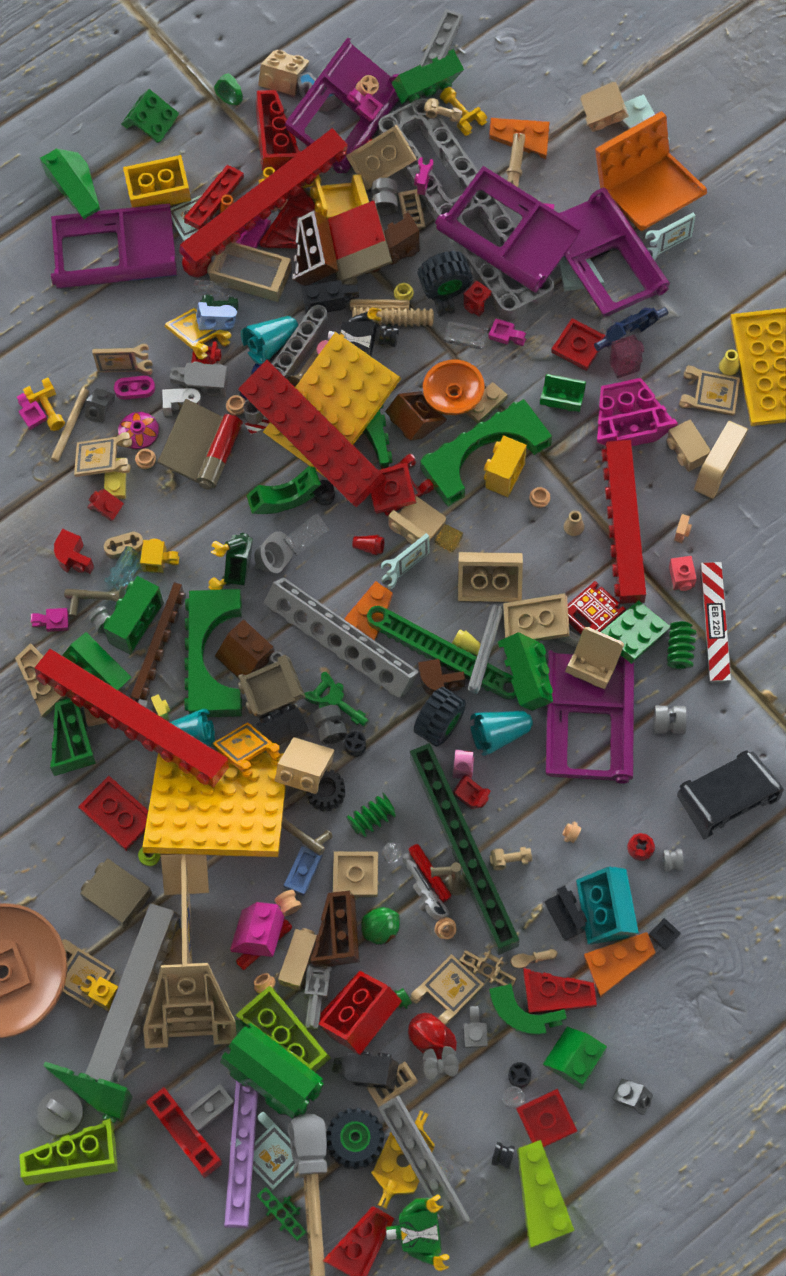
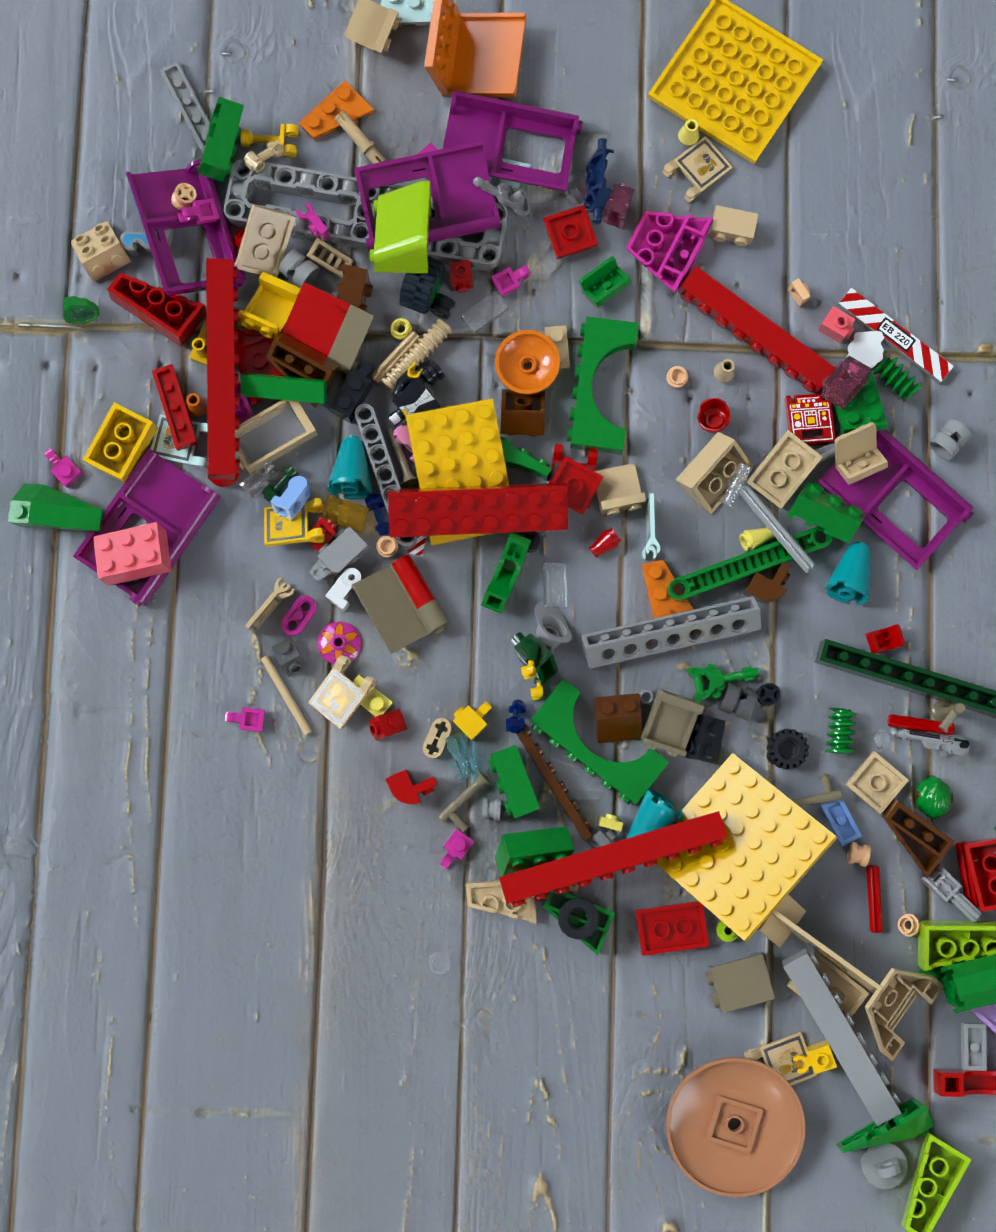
camera: 55 degrees left, 15 degrees up
yellow bar [23,377,65,431] -> none
green bracket [121,89,179,143] -> none
light nougat plate [135,449,156,469] -> none
light orange flag [213,722,281,777] -> none
dark pink slope [230,902,285,957] -> none
tan panel [275,737,335,794] -> none
tan brick [278,928,317,991] -> none
black wheel [414,687,466,747] -> none
light nougat plate [434,917,456,940] -> none
clear yellow tile [435,524,463,552] -> none
bright pink leg [452,750,474,779] -> none
yellow brick [484,436,527,497] -> none
tan bar [489,847,532,871] -> none
light nougat plate [562,821,581,843] -> none
light aqua flag [645,212,696,260] -> none
tan beam [694,421,748,499] -> none
none -> dark pink plate [44,448,83,488]
none -> coral brick [93,522,171,586]
none -> green tile [240,373,327,404]
none -> clear yellow slope [322,495,369,533]
none -> lime windscreen [370,181,431,273]
none -> light grey piece [473,177,530,217]
none -> clear blue bar [506,700,526,733]
none -> black tyre [558,898,599,939]
none -> red hair [697,398,731,433]
none -> clear pin [720,462,753,508]
none -> clear pink brick [821,356,871,409]
none -> white sticker [846,331,884,374]

